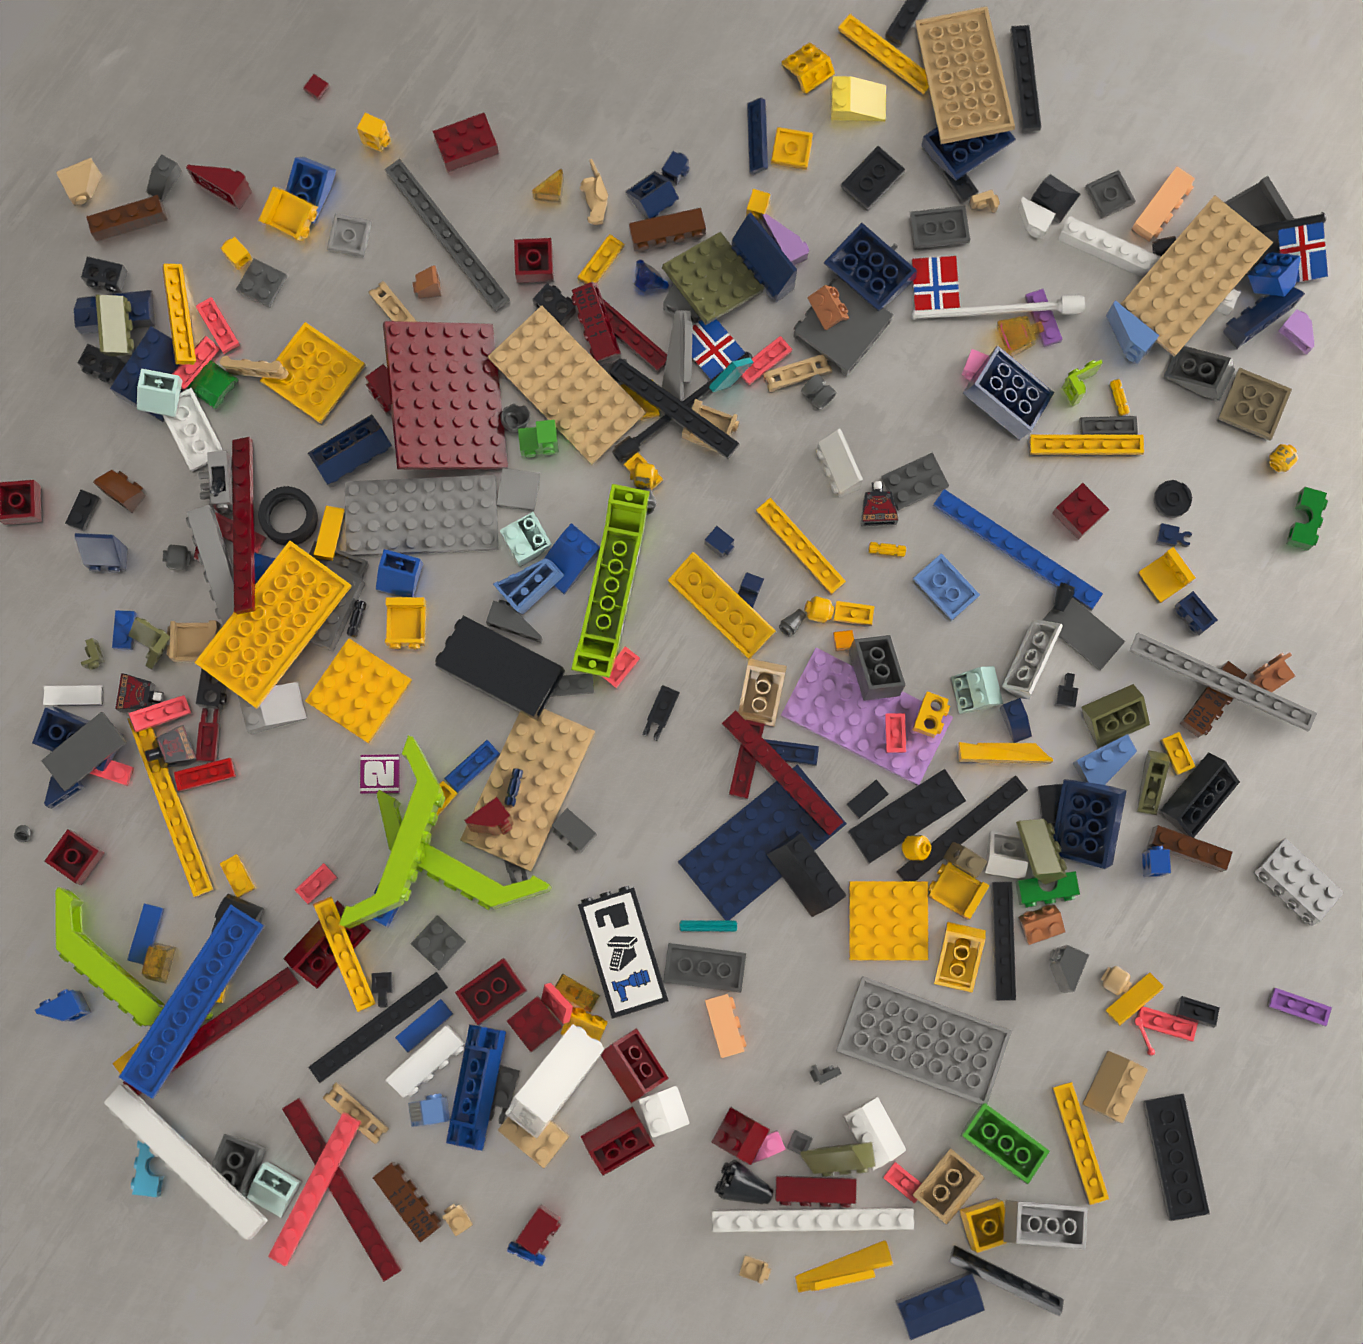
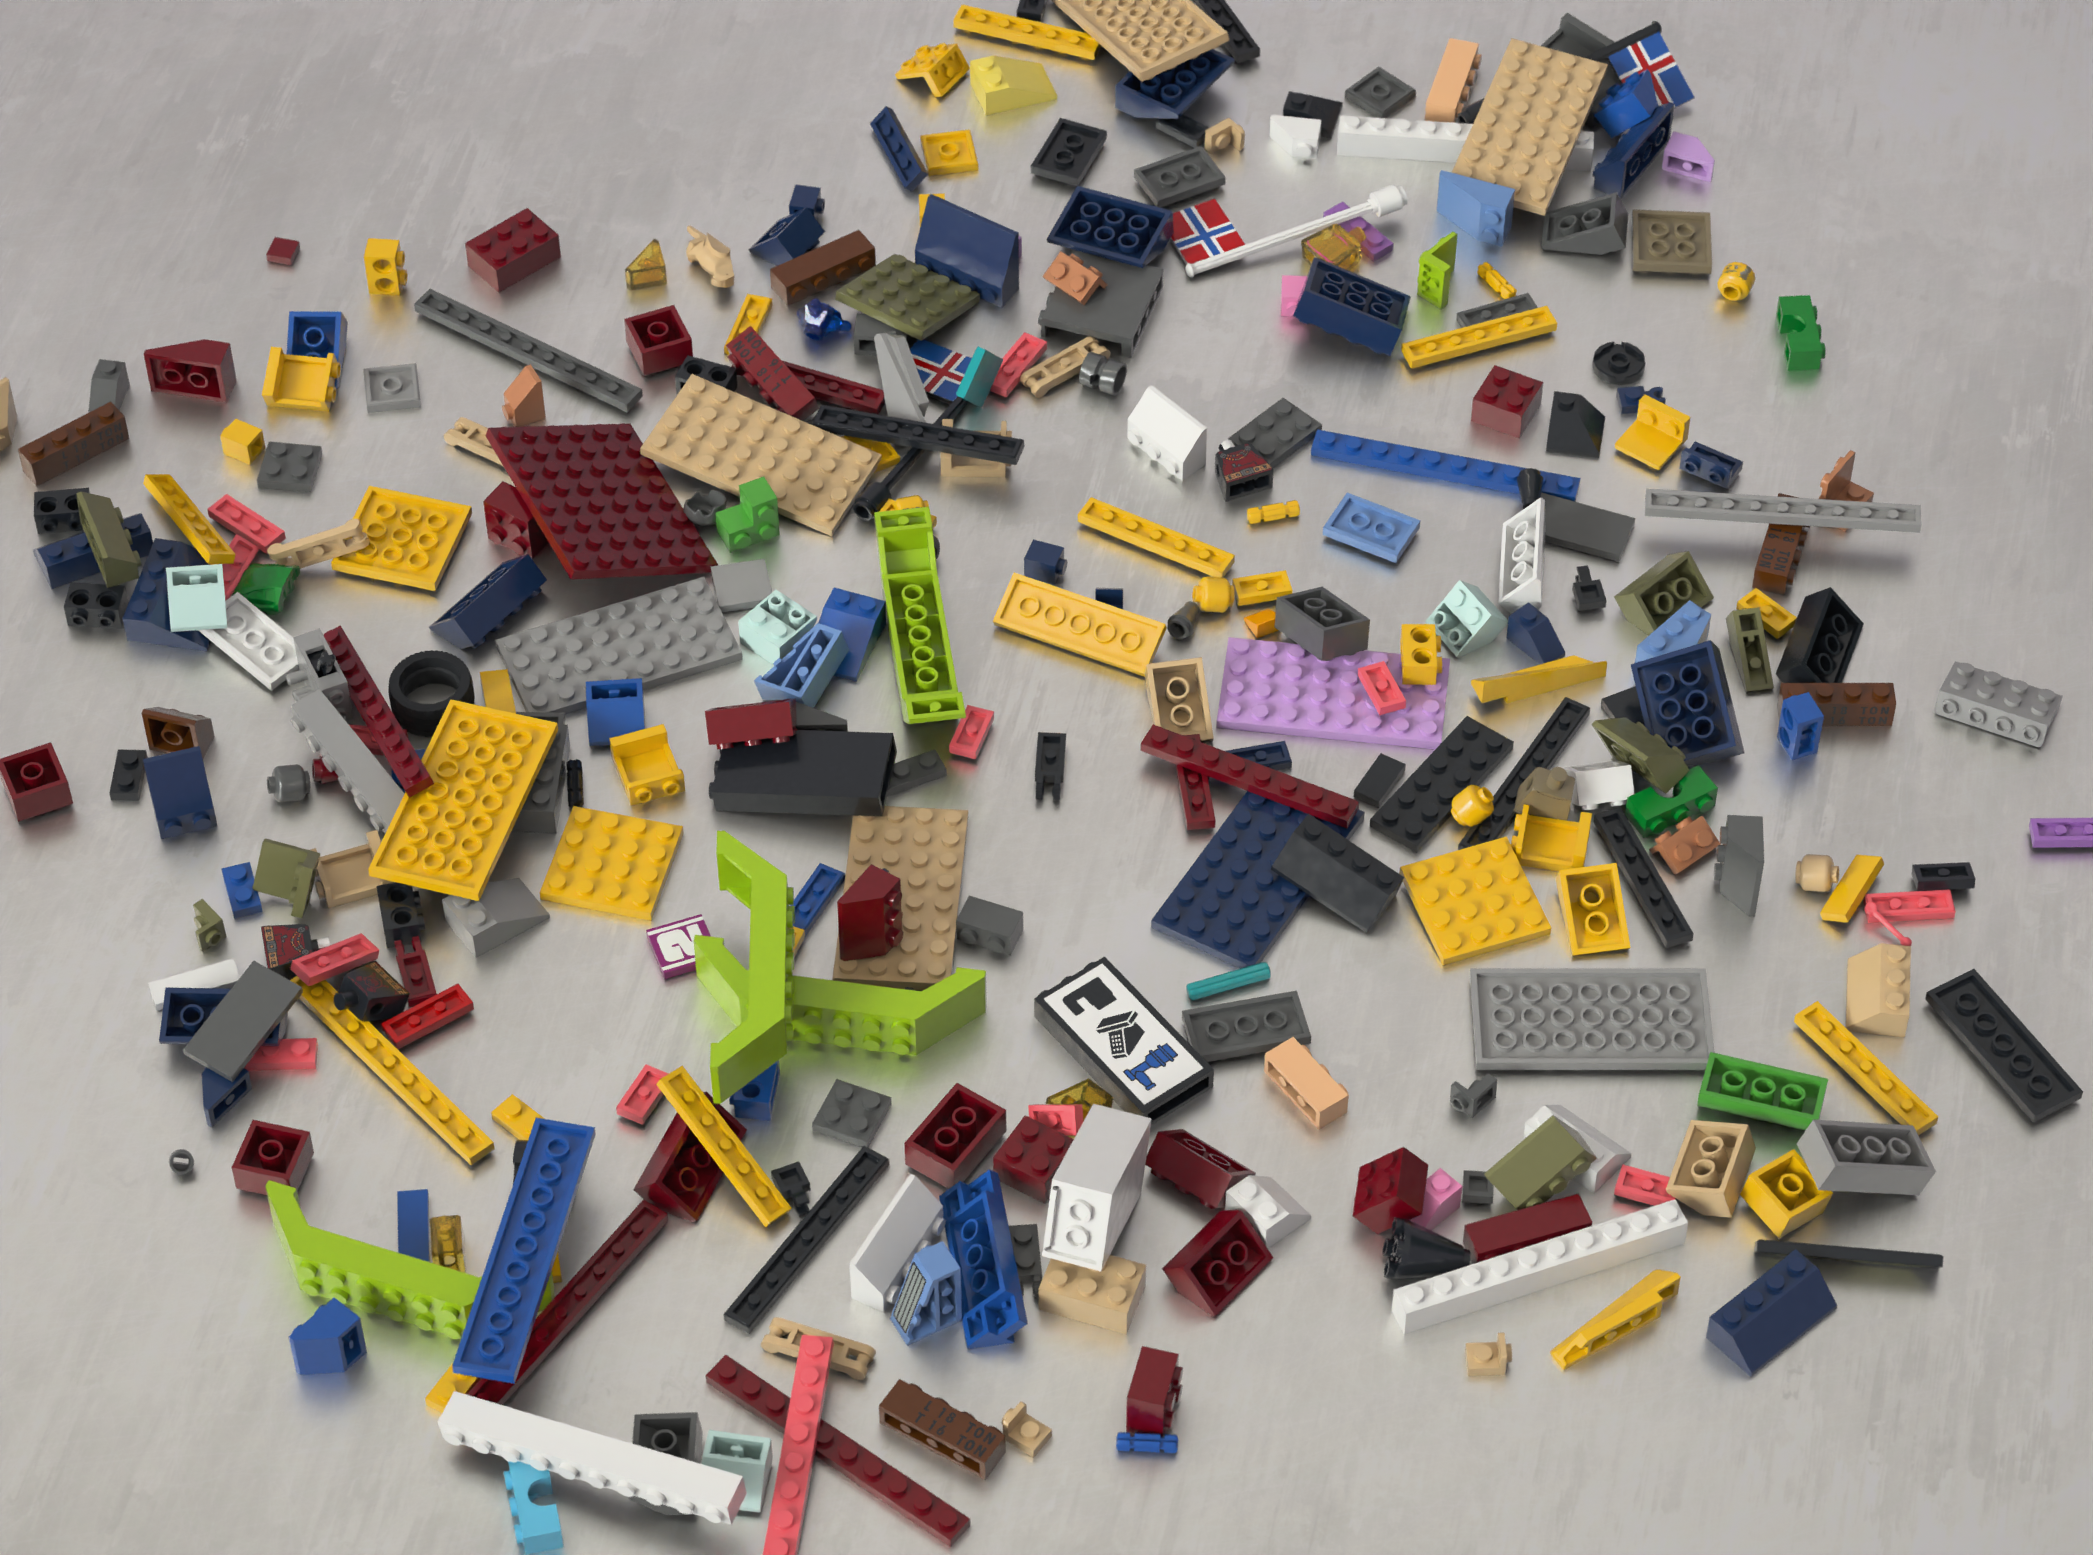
camera: 20 degrees left, 30 degrees down
blue tile [395,999,454,1053] -> none
none -> dark red slope [705,698,797,749]
none -> black slope [1546,391,1605,458]

